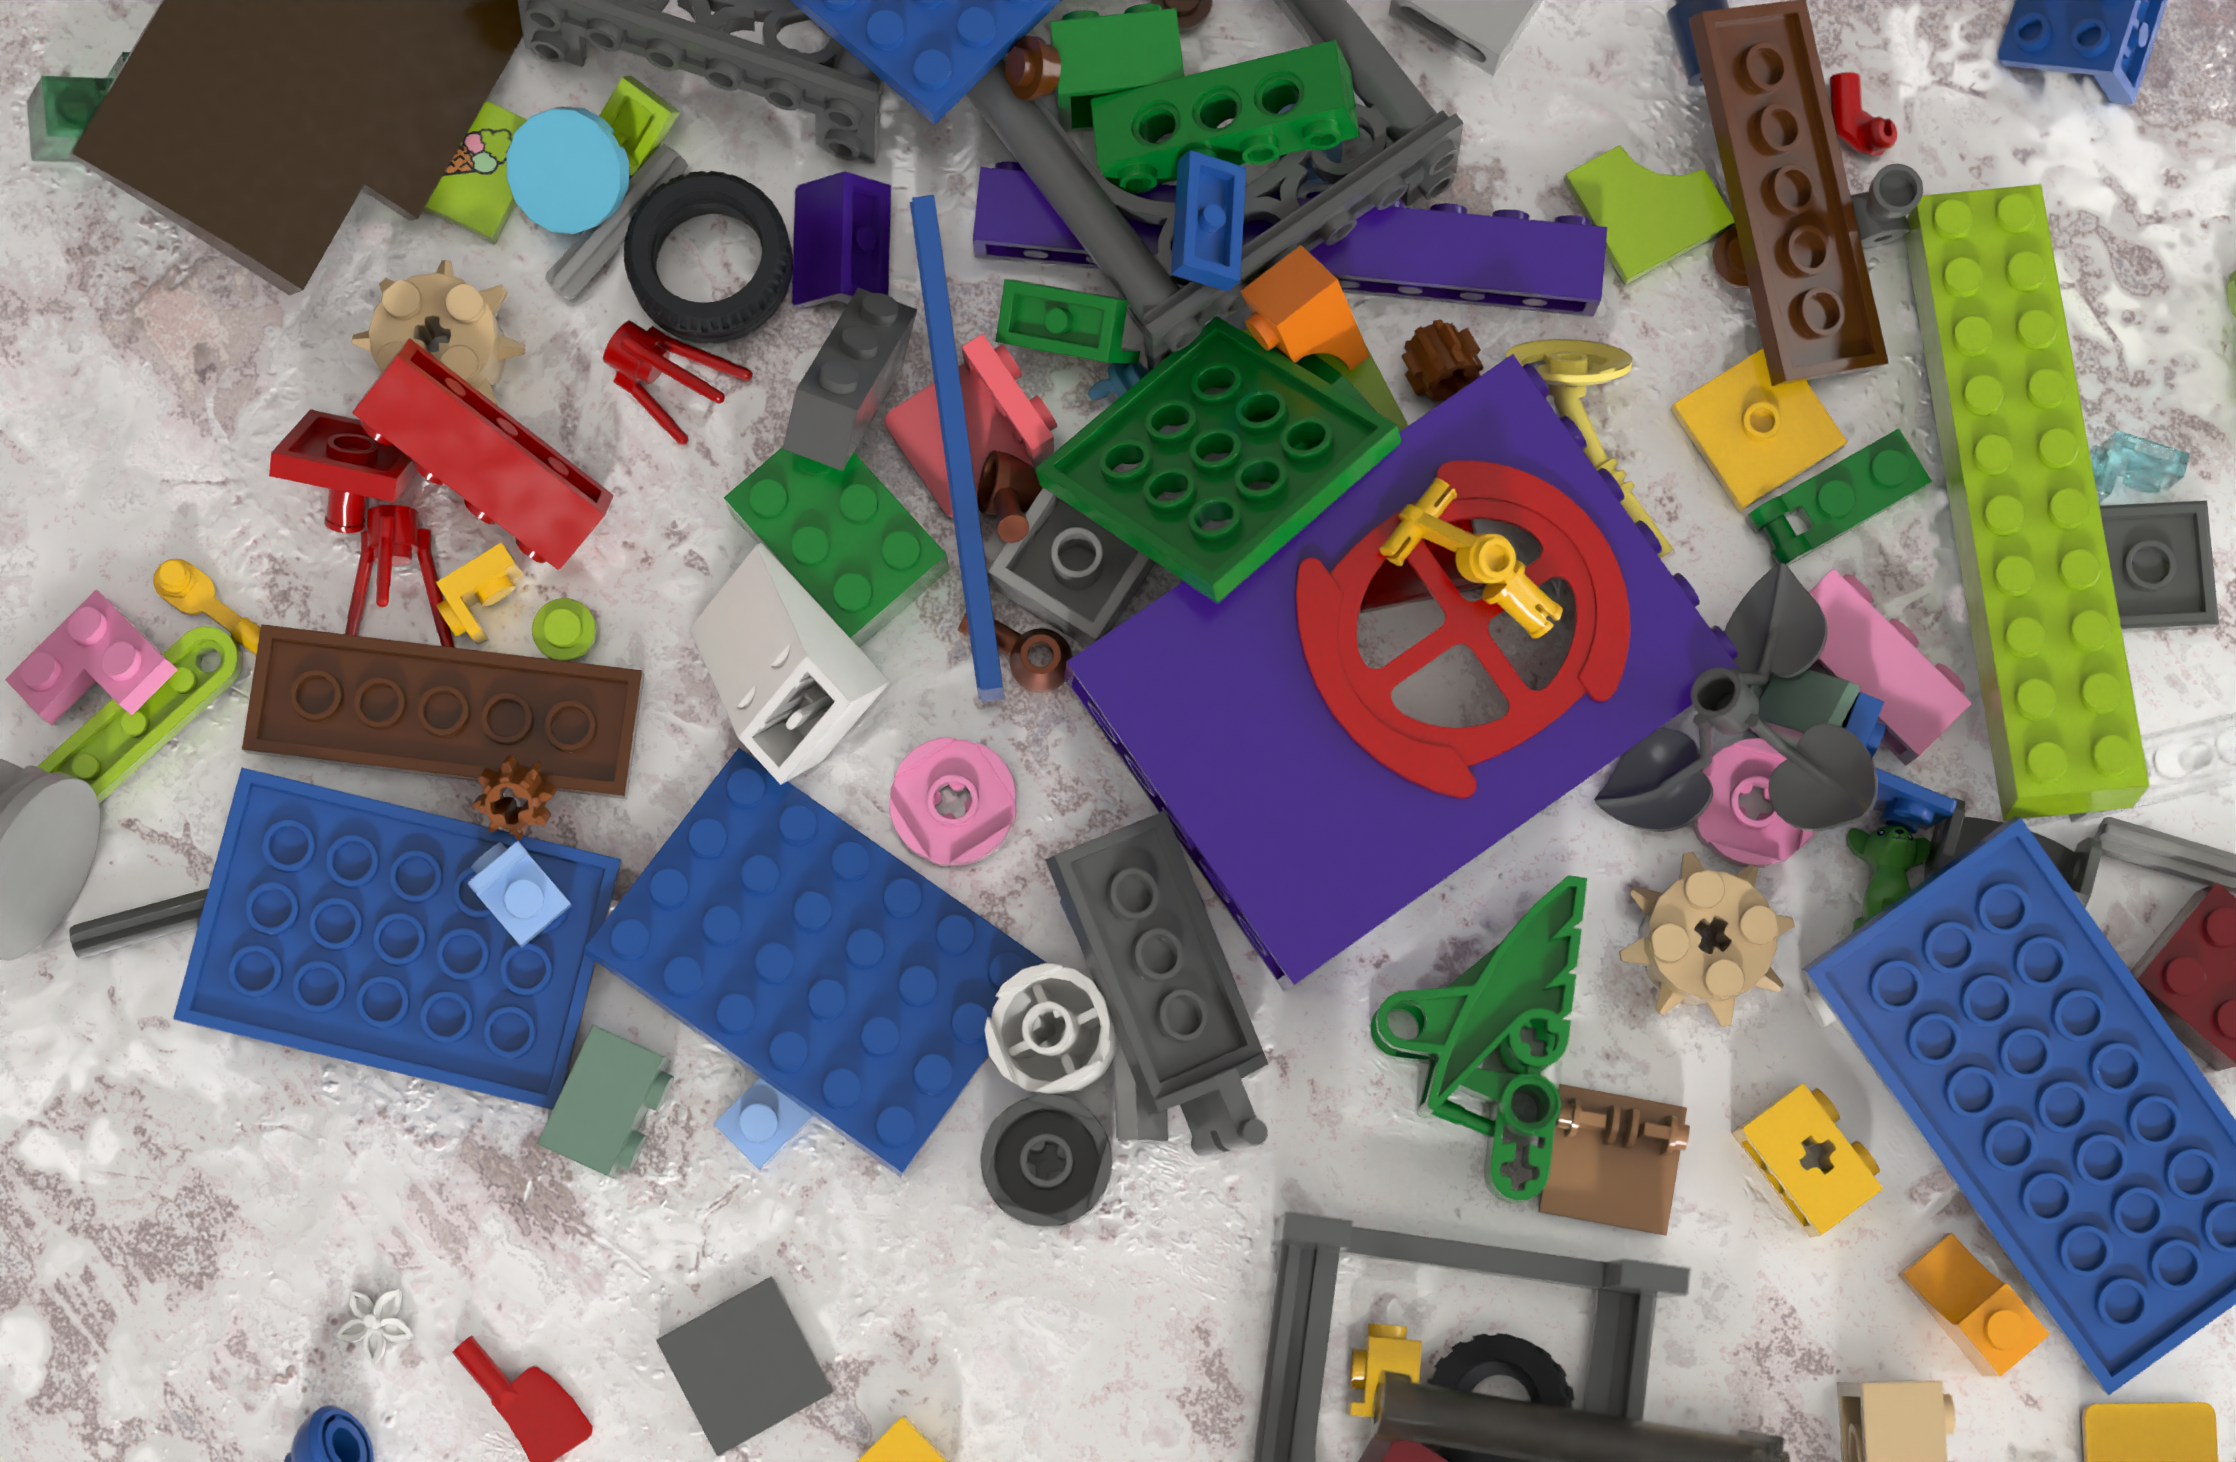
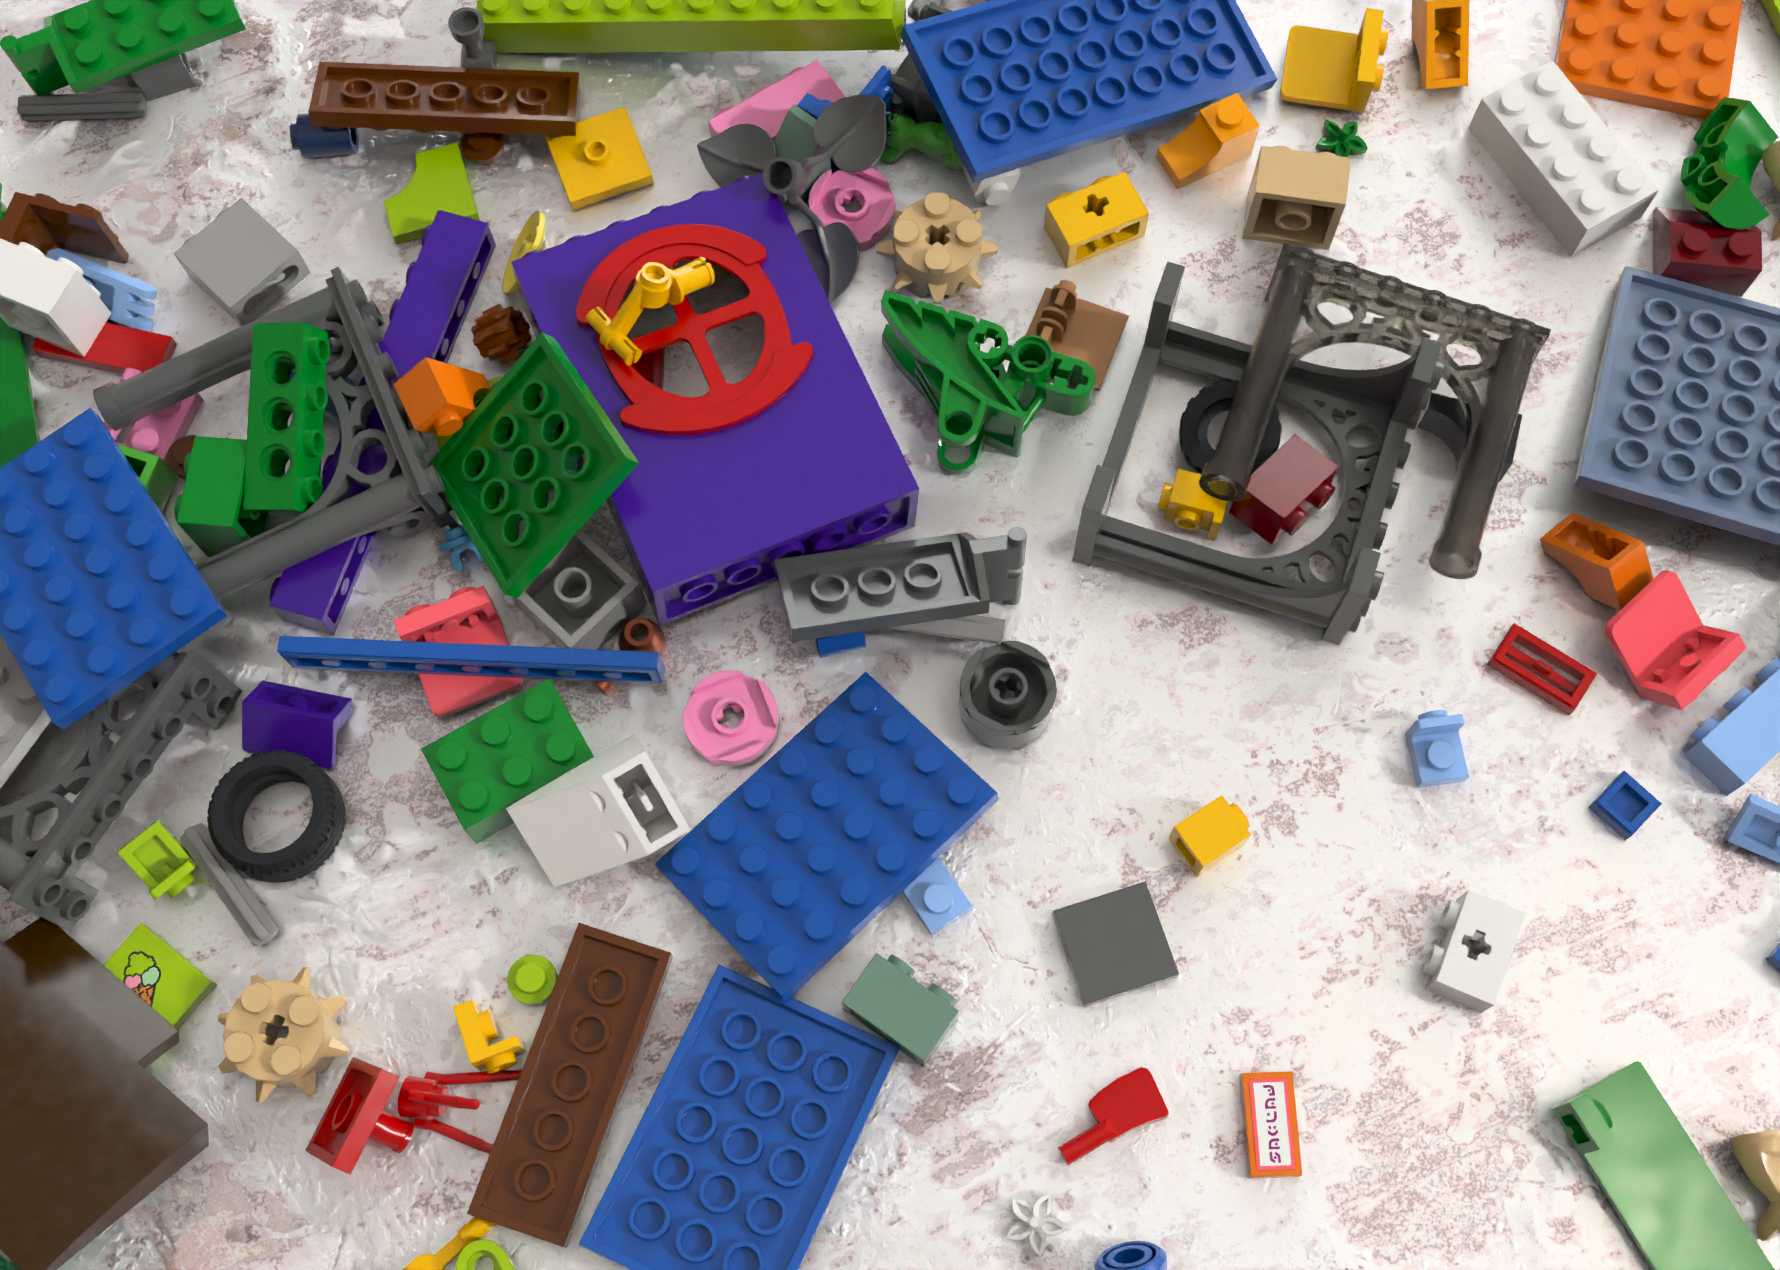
camera: 75 degrees left, 10 degrees down
red brick [352,338,614,571] -> none
light blue bracket [468,841,572,947] -> none
dark orange gear [472,755,557,840] -> none
medium azure tile [507,106,629,234] -> none
red plant [603,320,753,445] -> none
dark grey brick [782,288,917,471] -> none
copper bar [978,450,1042,543] -> none
white cylinder [984,963,1118,1096] -> none
green panel [995,279,1140,364] -> none
reddish brown plate [1005,36,1061,101] -> none
blue plate [1171,150,1246,292] -> none
green plate [1747,428,1932,566] -> none
red arm [1829,72,1898,156] -> none

